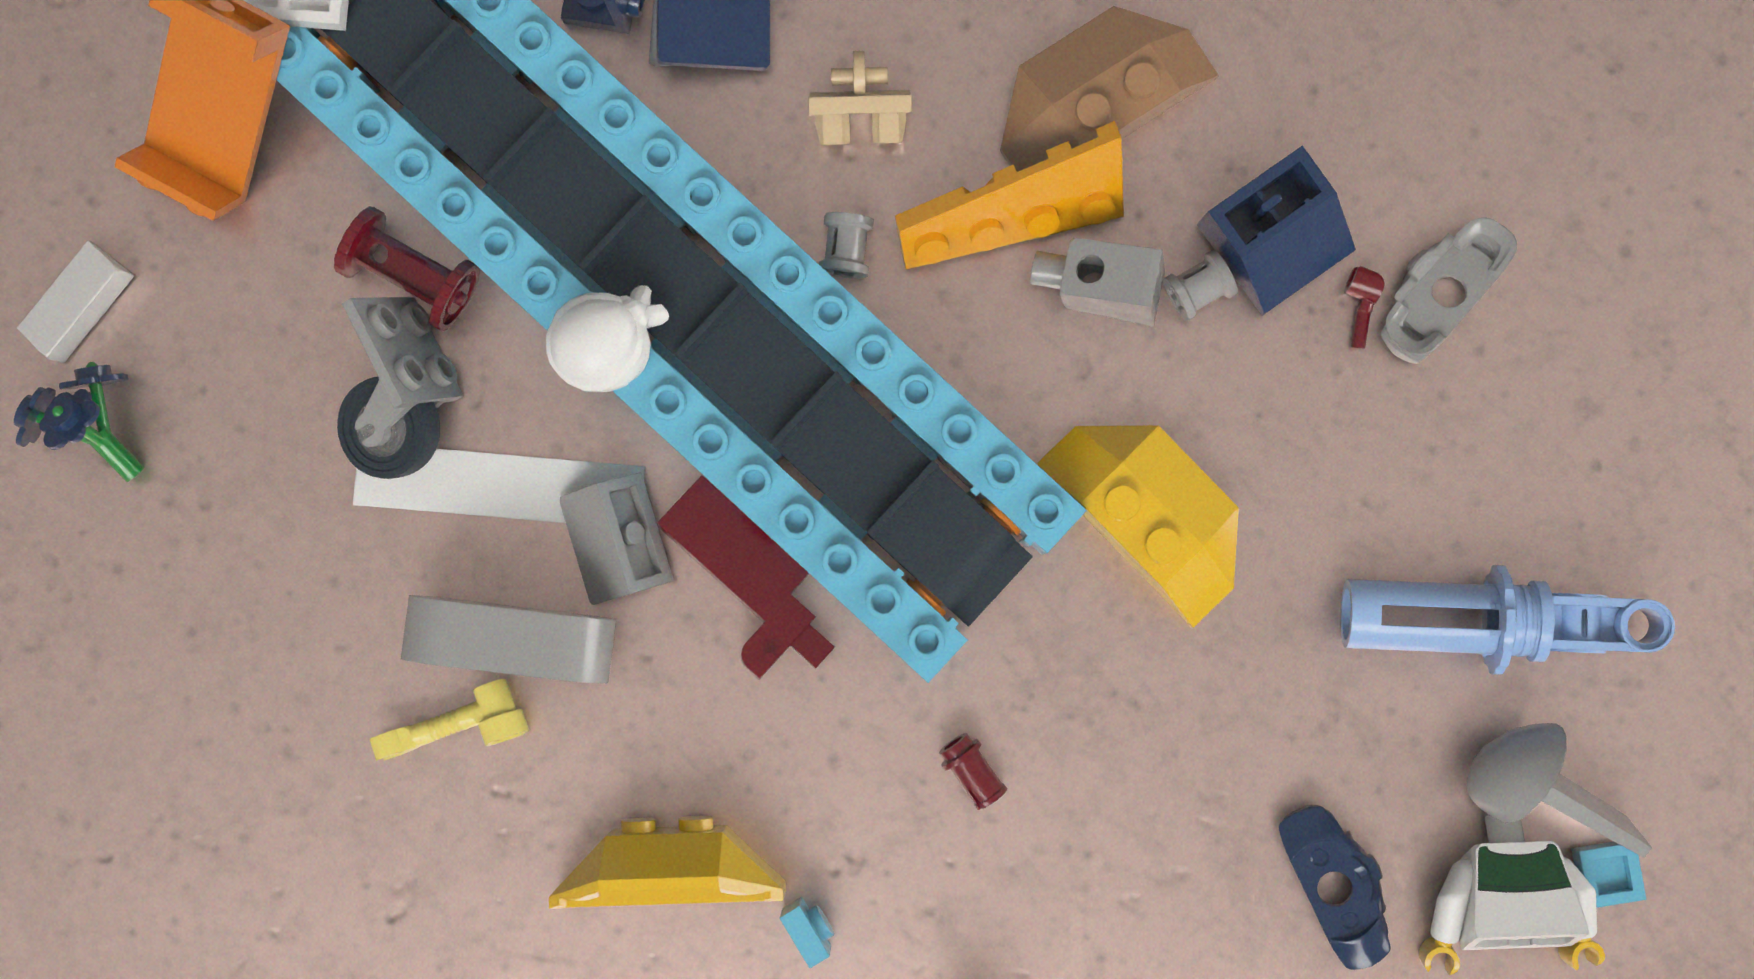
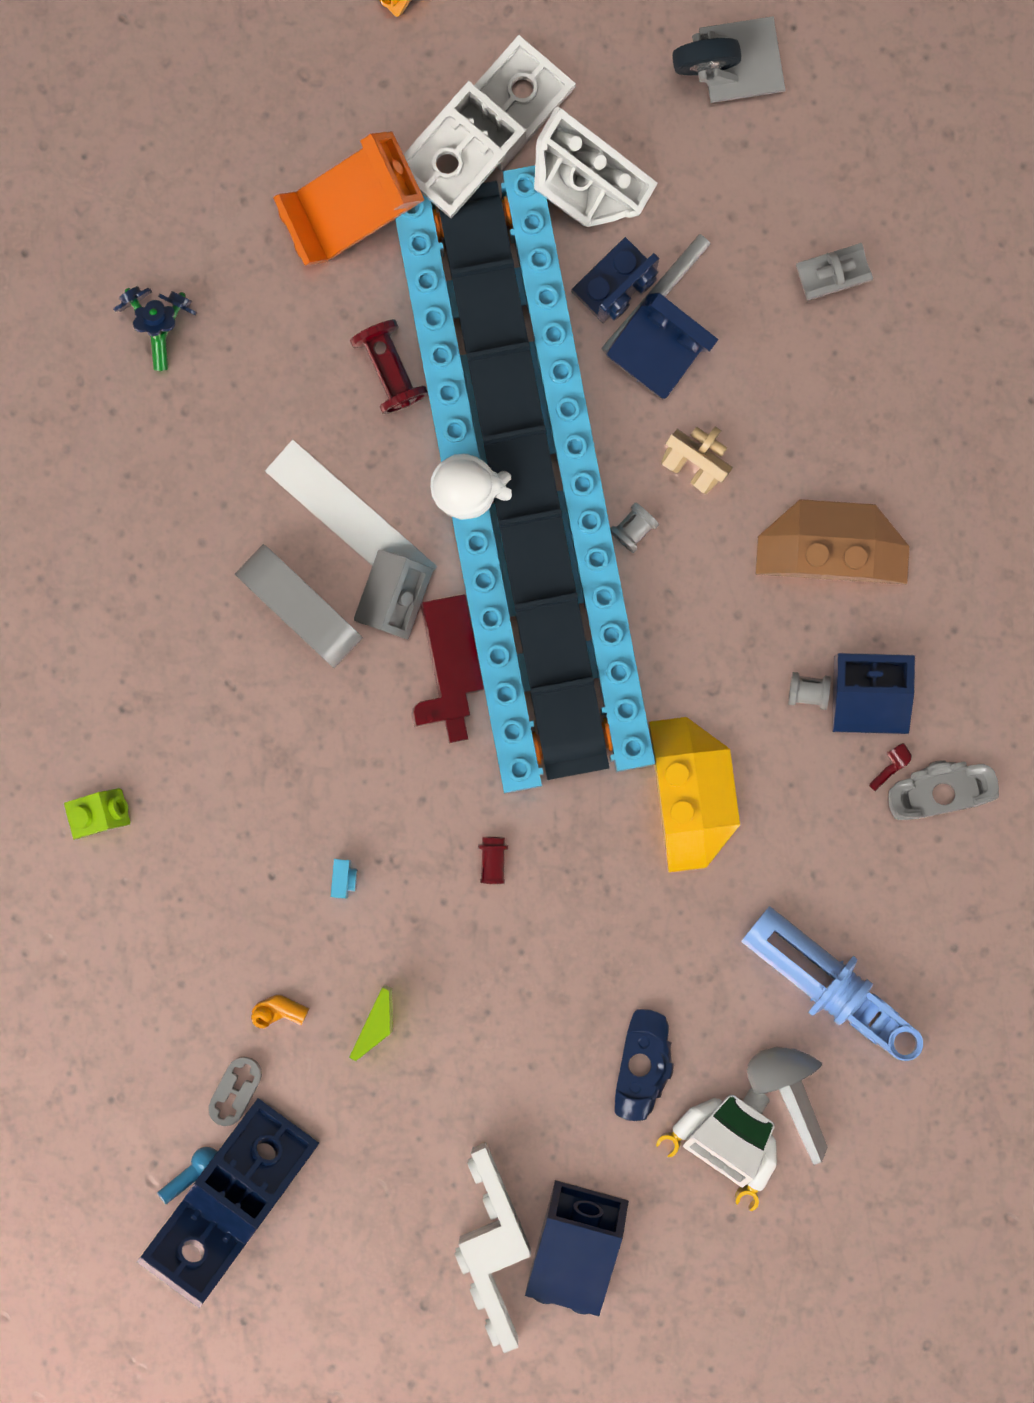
camera: 35 degrees right, 0 degrees up
white slope [17,240,134,363] -> none
light grey plate [337,297,464,479] -> none
light yellow brick [369,679,529,761] -> none
yellow wedge [549,816,786,909] -> none
light orange wing [895,121,1124,270] -> none
light grey torso [1030,238,1165,326] -> none
medium azure plate [1571,841,1647,908] -> none

